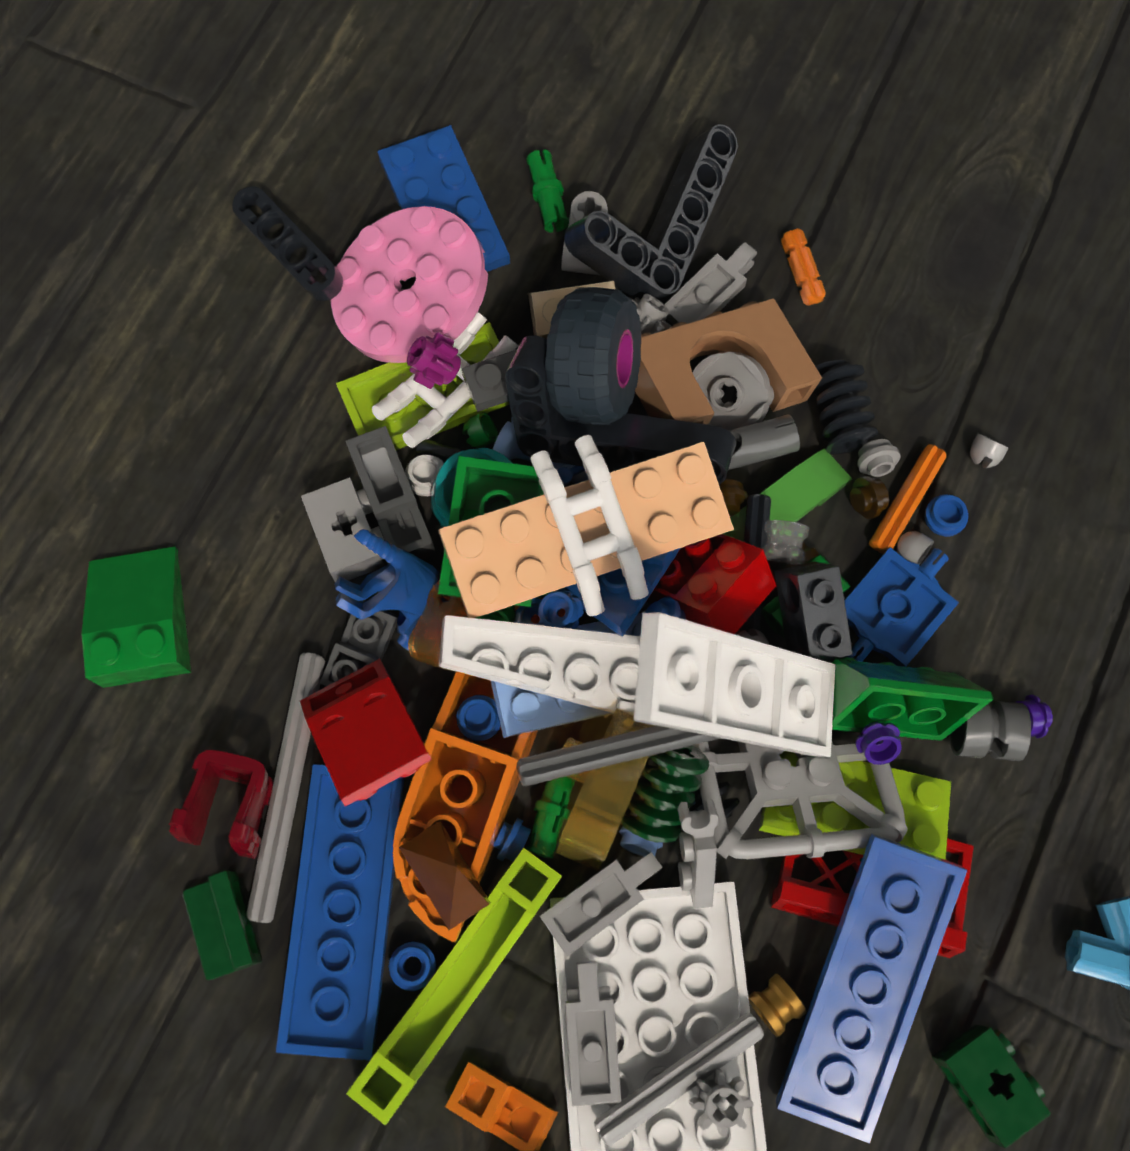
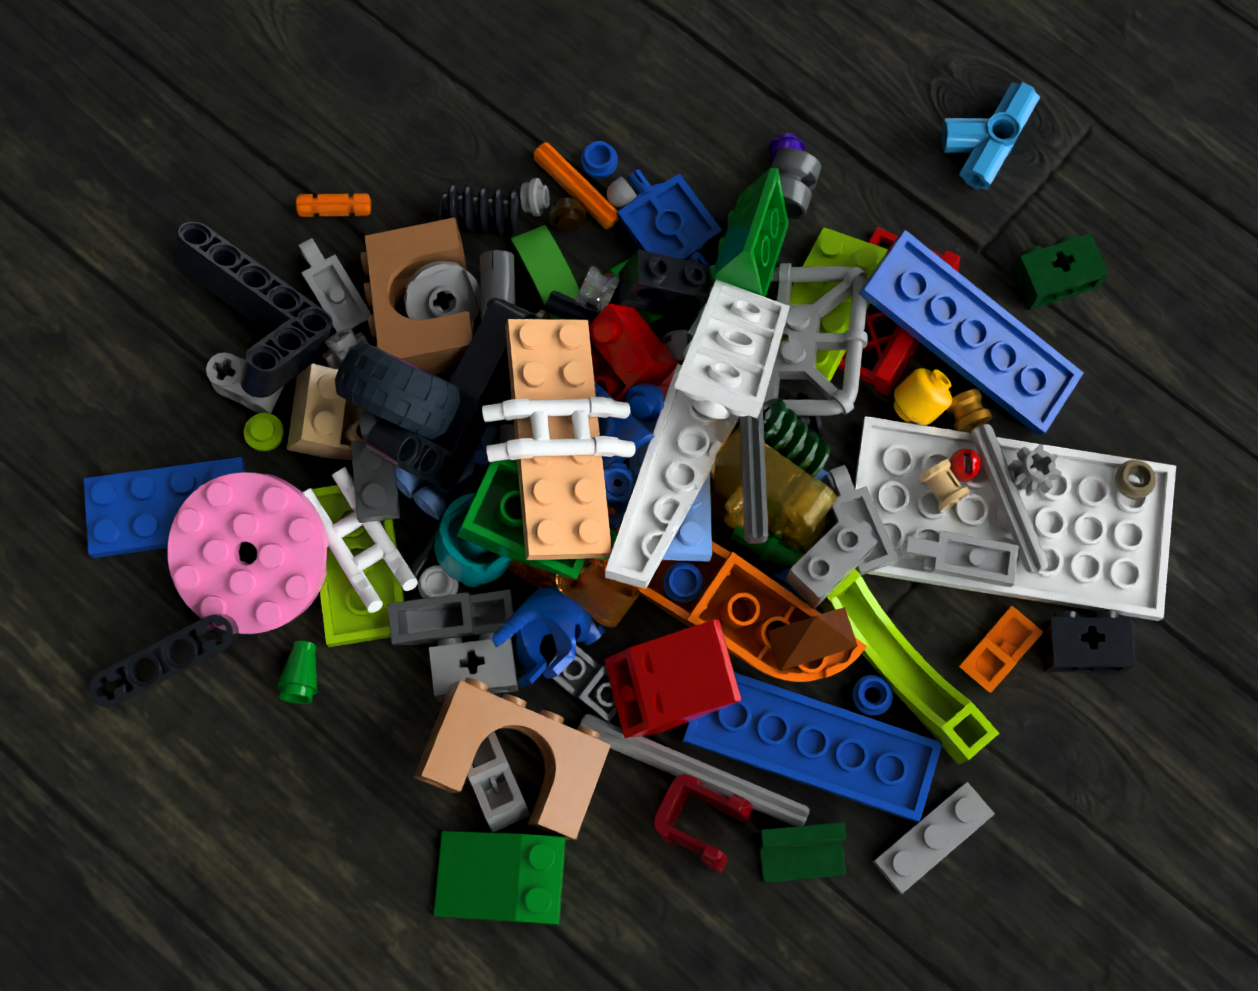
camera: 75 degrees left, 0 degrees up
magenta gear [407,332,461,389] -> none
green hinge [462,411,498,448] -> none
green pin [527,149,569,233] -> none
light grey plate [678,799,719,909] -> none
dark purple plate [855,722,902,765] -> none
light grey hinge [970,433,1009,468] -> none
none -> lime plate [244,413,284,452]
none -> green cone [277,641,318,704]
none -> medium nougat arch [413,678,611,840]
none -> light grey slope [467,731,531,833]
none -> light grey brick [785,513,878,609]
none -> light grey plate [872,781,995,894]
none -> yellow head [893,368,952,426]
none -> tan bush [919,459,971,512]
none -> red hinge [949,448,981,482]

